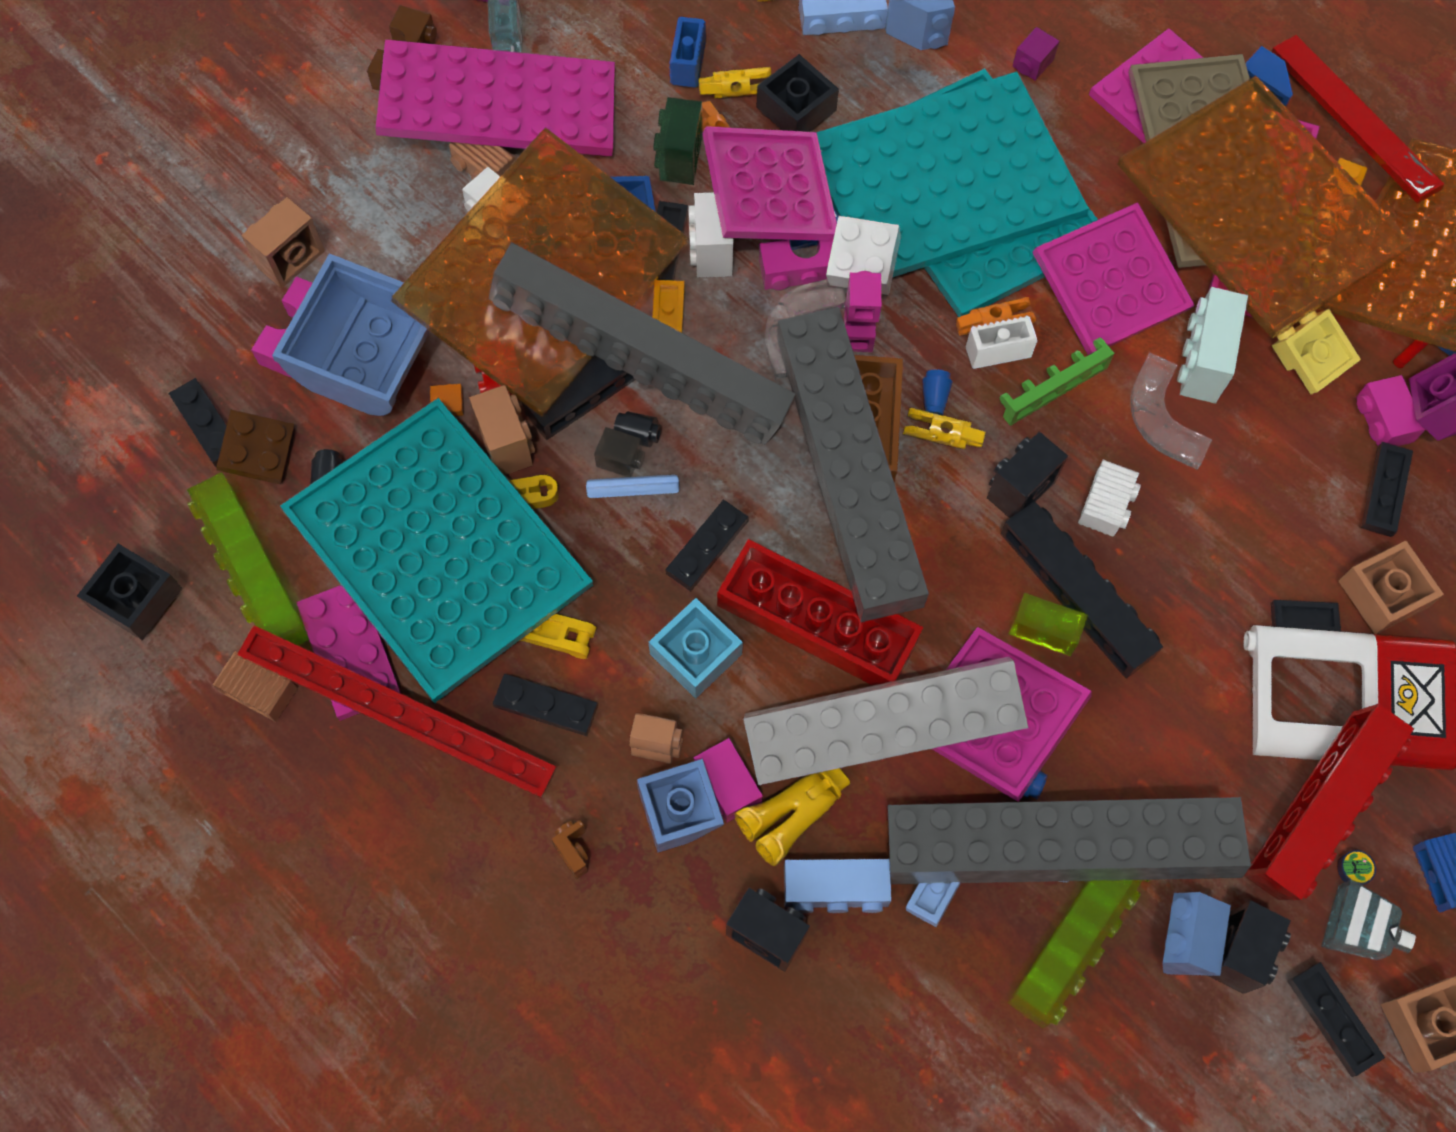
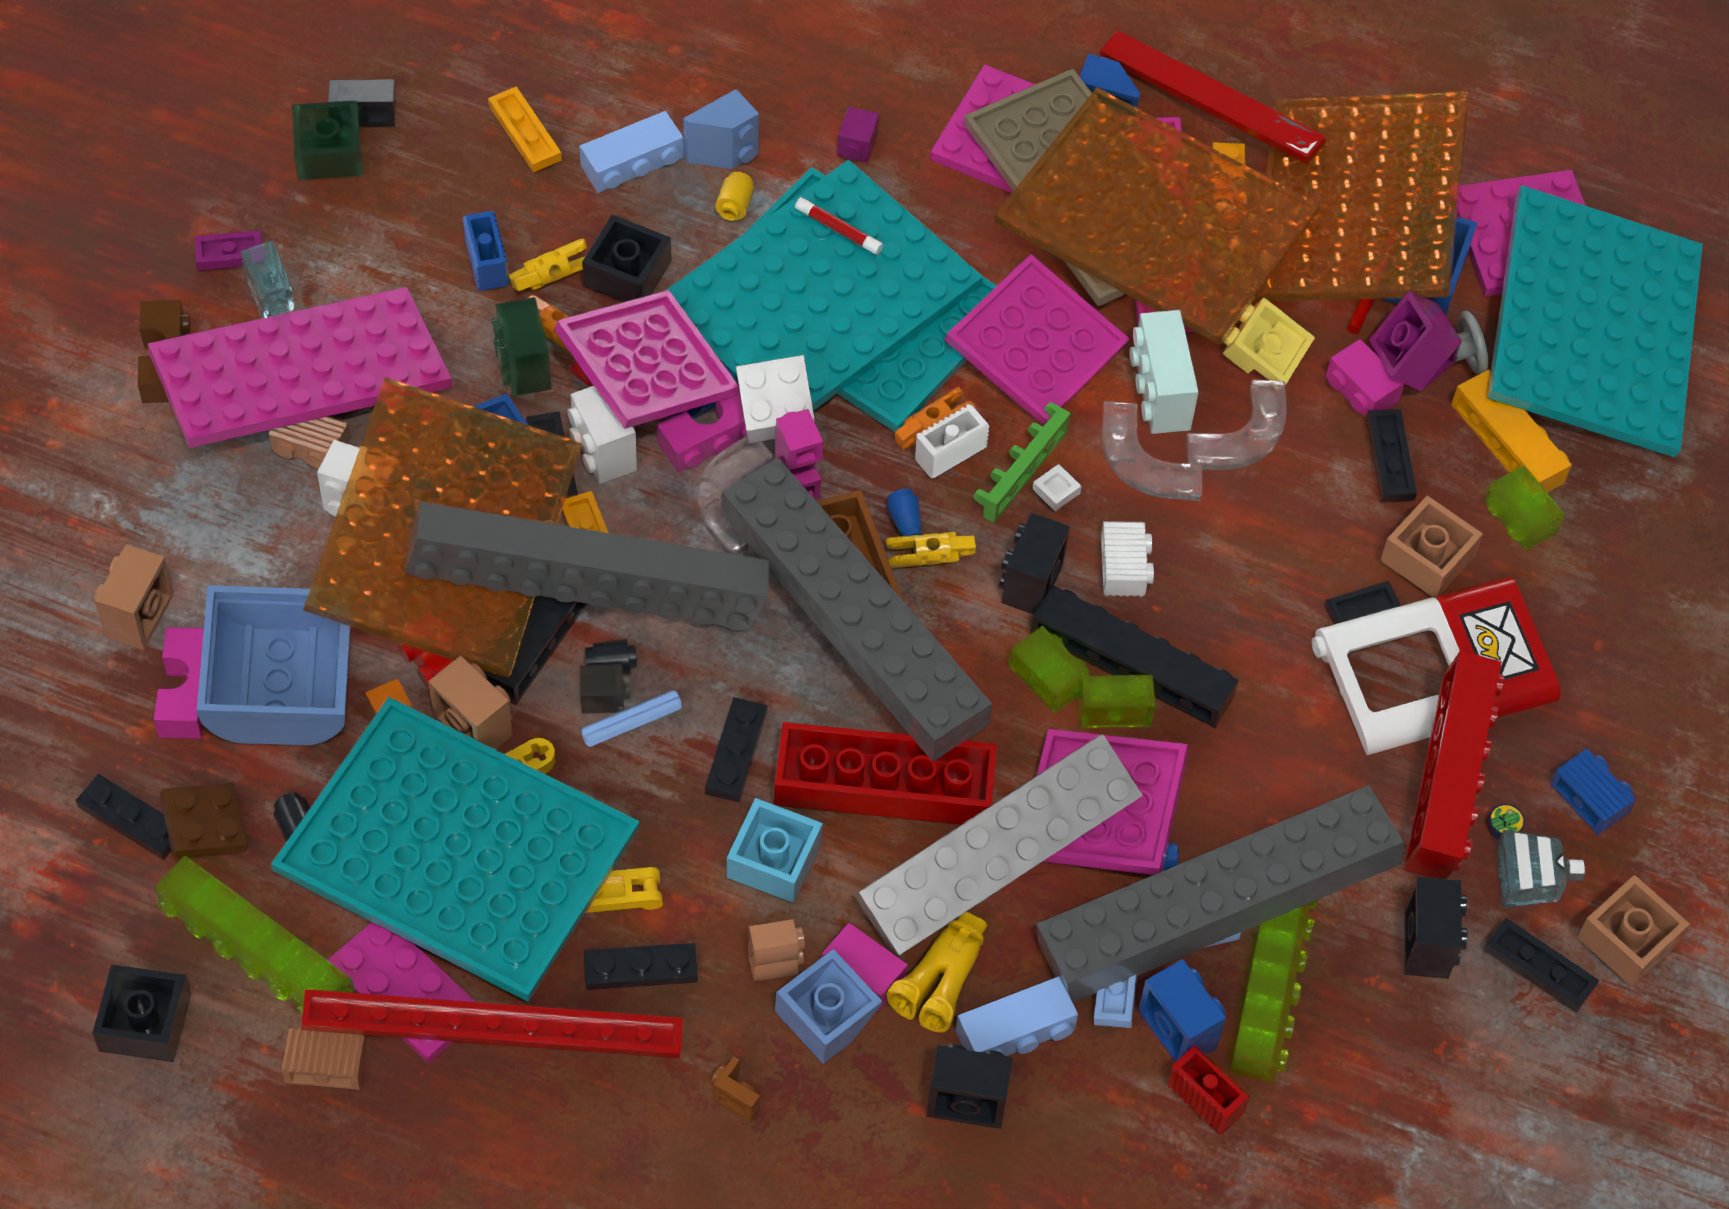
camera: 25 degrees left, 10 degrees down
medium blue slope [1163,892,1231,976] -> none
none -> yellow brick [715,172,754,221]
none -> red bar [795,197,884,255]
none -> clear neon green brick [1009,626,1090,713]
none -> white plate [1033,464,1082,511]
none -> blue brick [1138,959,1226,1062]
none -> red brick [1168,1045,1251,1134]
none -> clear plate [1186,380,1287,470]

